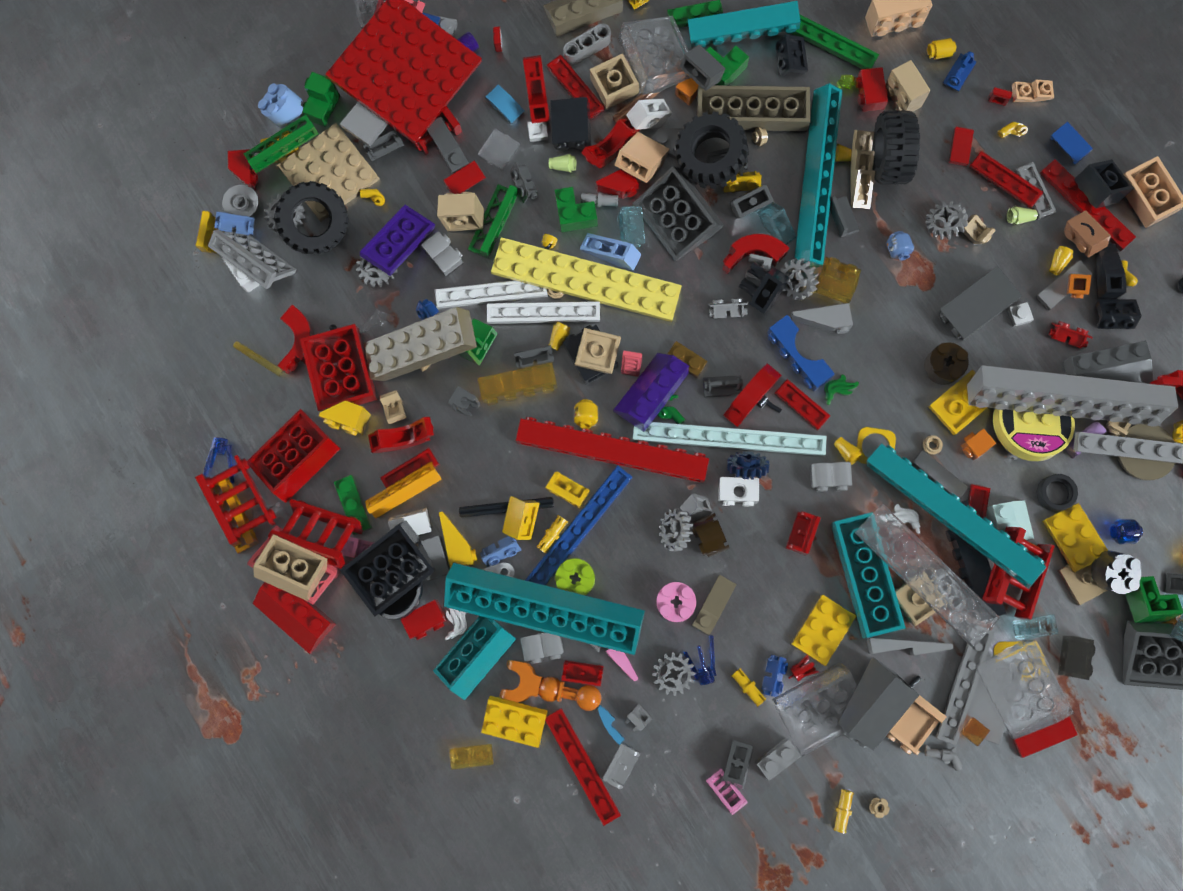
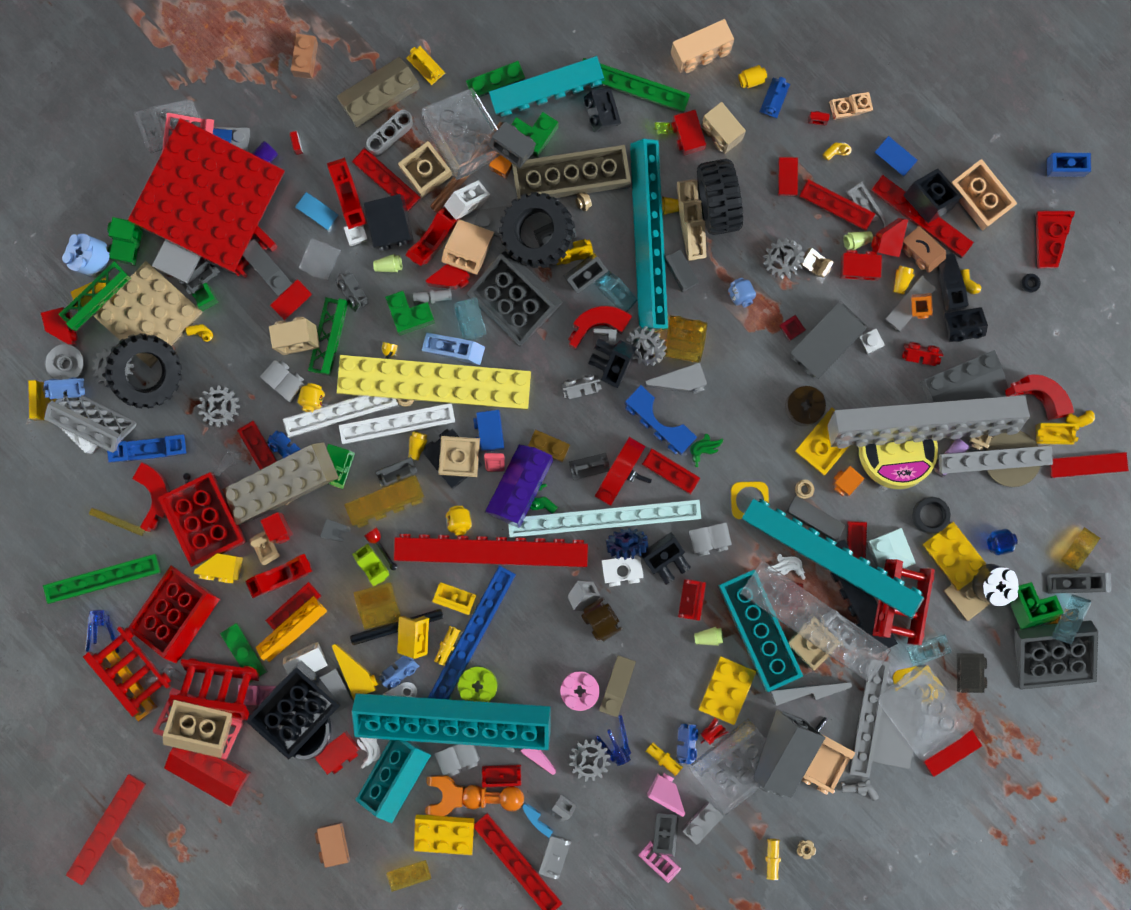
camera: 20 degrees left, 5 degrees up
dark purple plate [360,204,435,276] -> none
light grey gear [659,509,693,551] -> none
yellow cone [833,437,862,465] -> none
clear orange tile [961,717,990,746] -> none
none -> green plate [43,554,161,604]
none -> red plate [66,774,146,885]
none -> blue slope [107,434,187,463]
none -> green panel [192,283,219,311]
none -> red tile [237,420,278,470]
none -> red brick [260,512,293,544]
none -> yellow head [297,383,325,413]
none -> nougat brick [315,822,350,868]
none -> lime brick [352,543,389,586]
none -> clear yellow slope [353,582,402,630]
none -> hinge [364,527,397,571]
none -> blue brick [473,410,505,452]
none -> black brick [641,532,691,585]
none -> bright pink slope [647,773,685,817]
none -> yellowish green cone [694,627,723,646]
none -> dark red plate [779,315,806,342]
none -> red brick [840,250,882,281]
none -> red slope [871,218,908,257]

